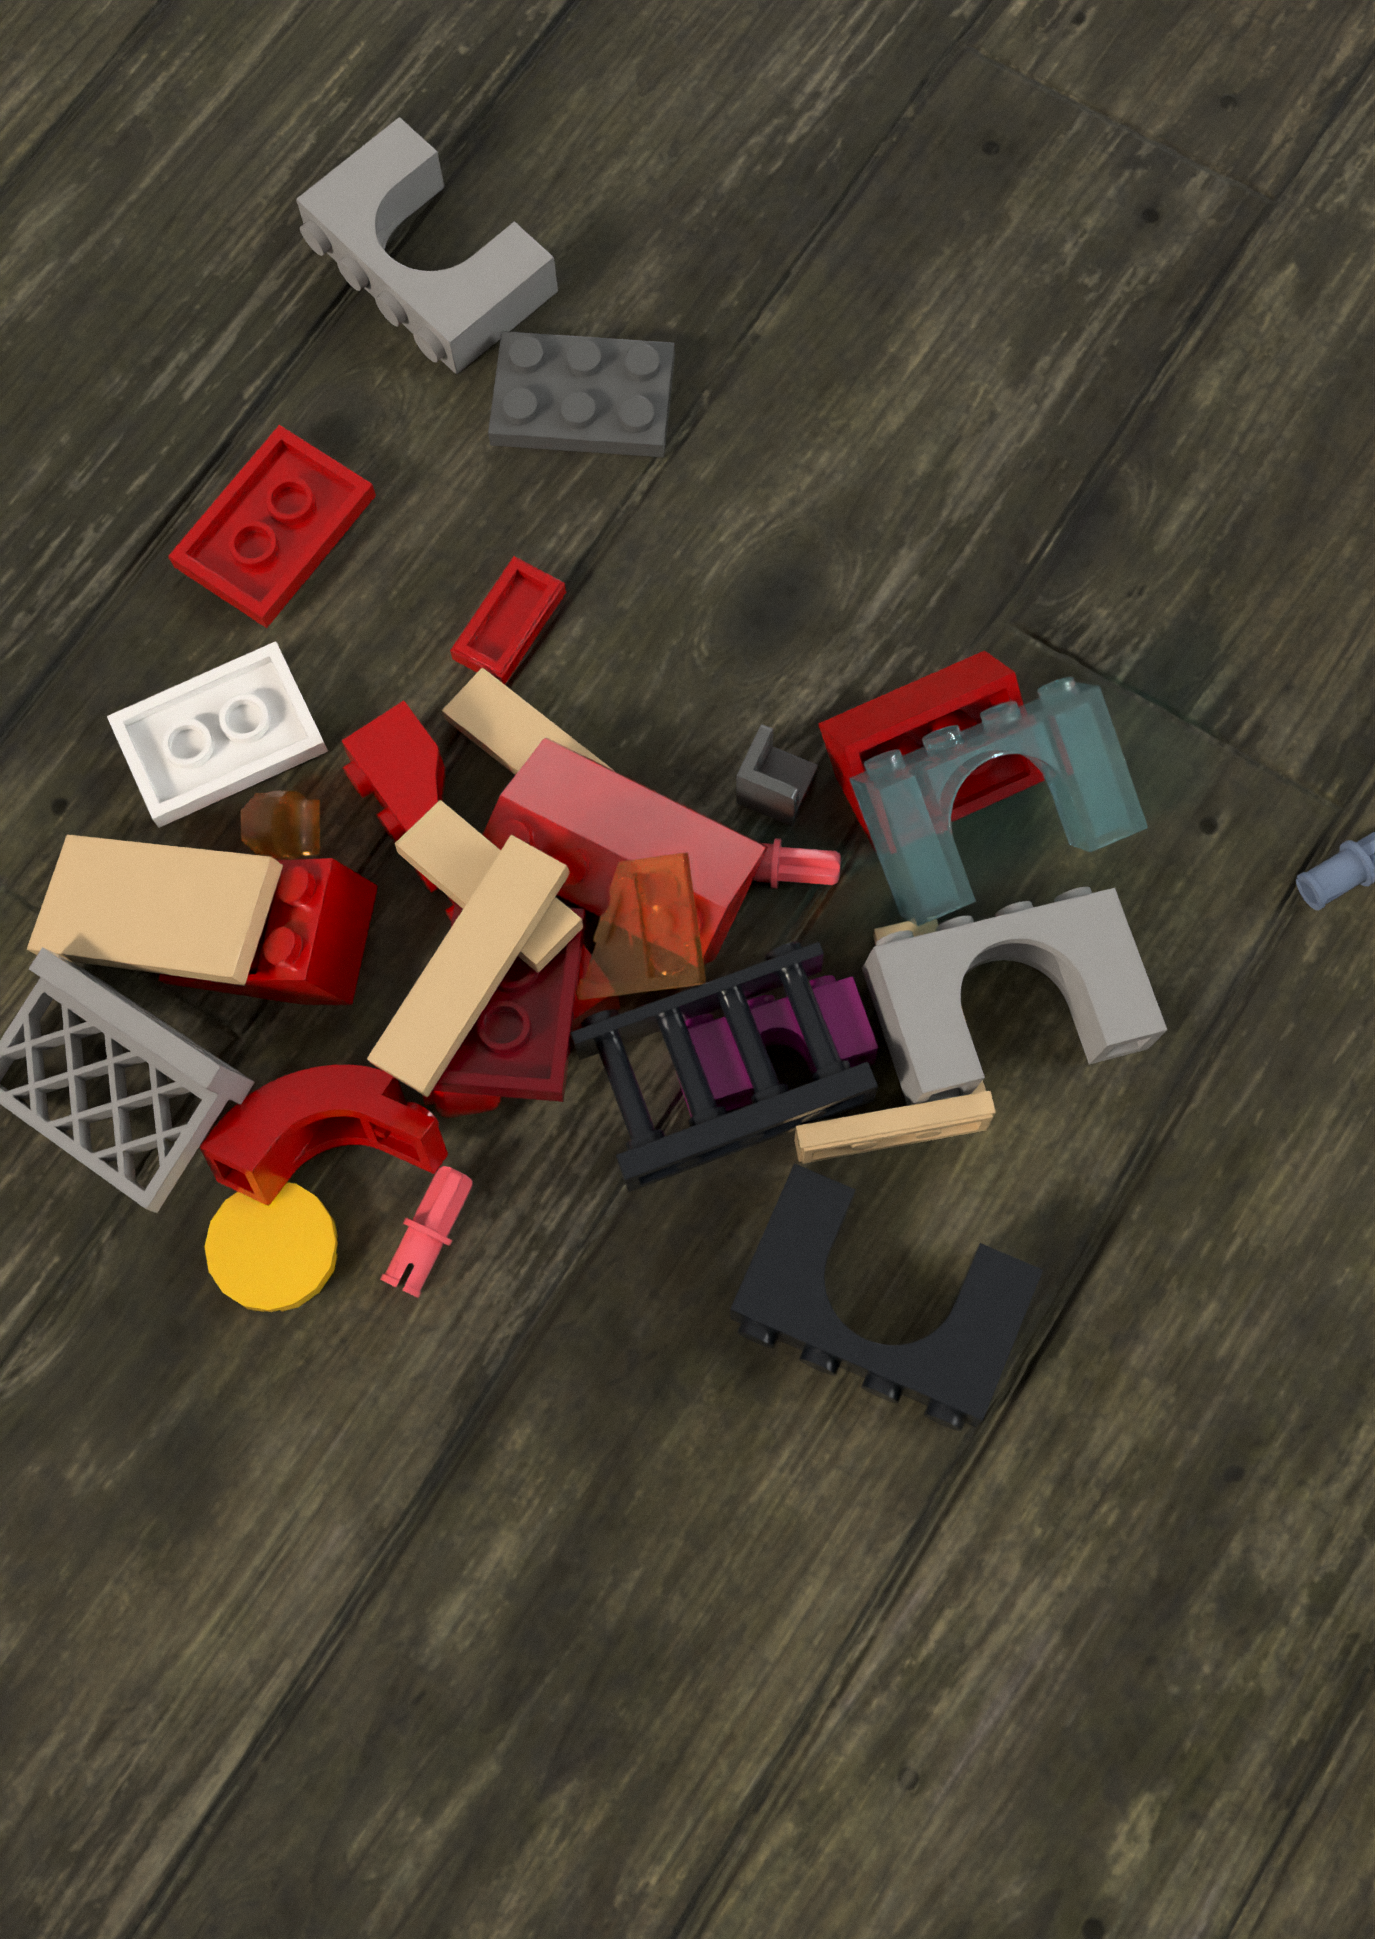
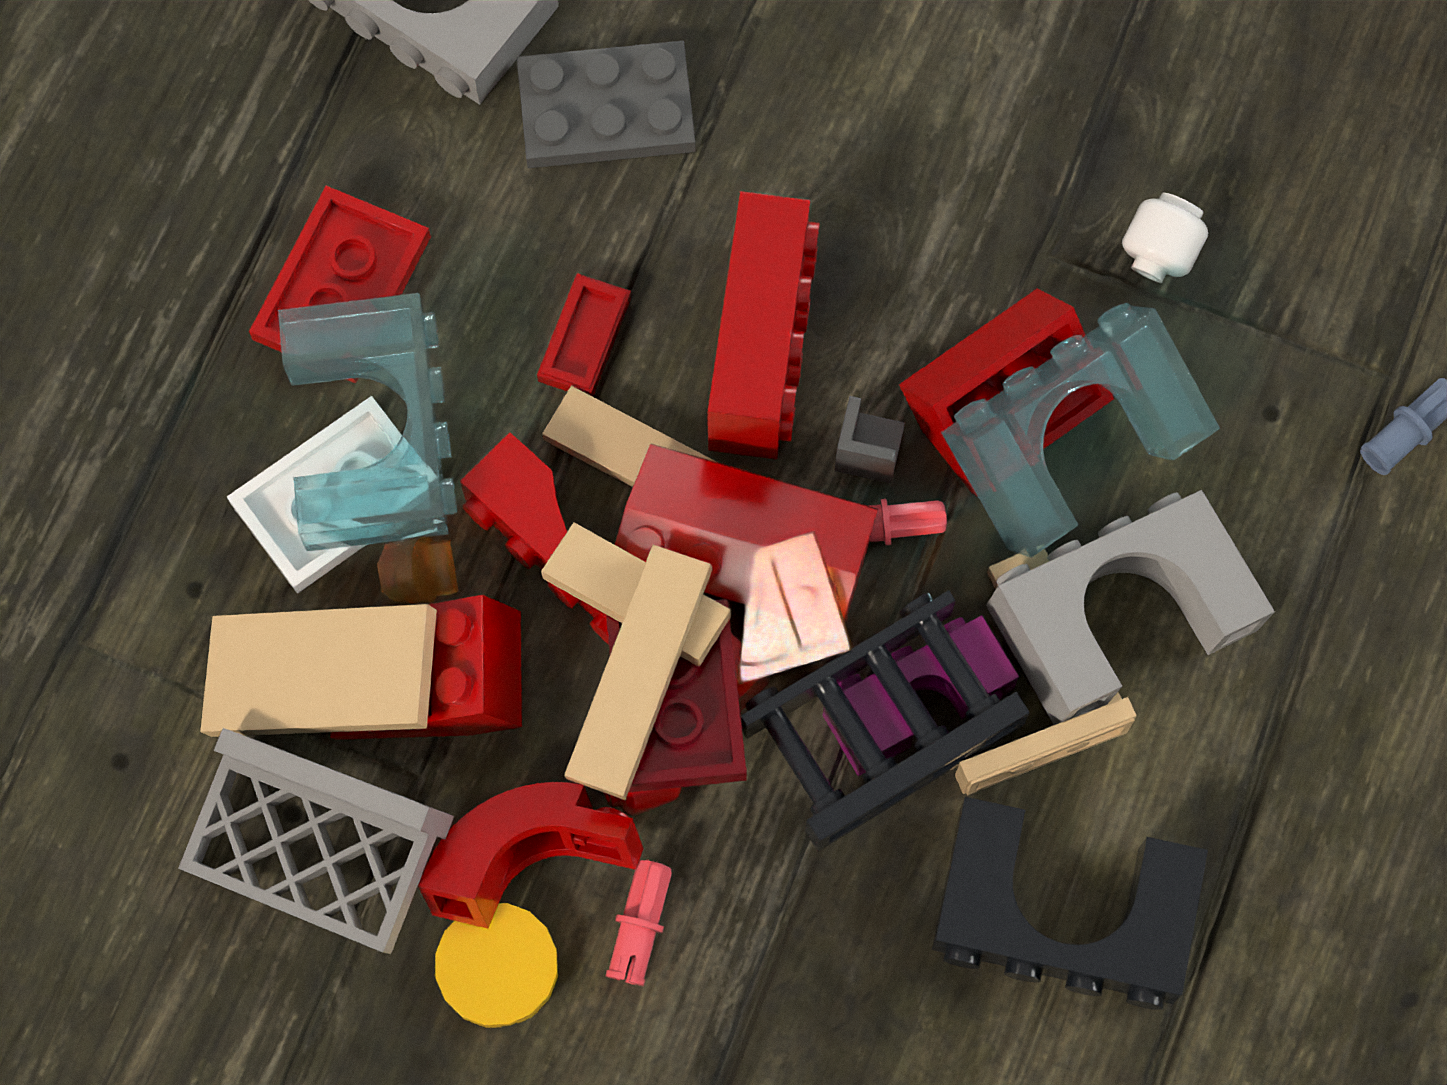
camera: 15 degrees left, 0 degrees up
none -> clear light blue arch [278,293,457,552]
none -> red brick [708,191,820,459]
none -> white head [1122,193,1208,283]

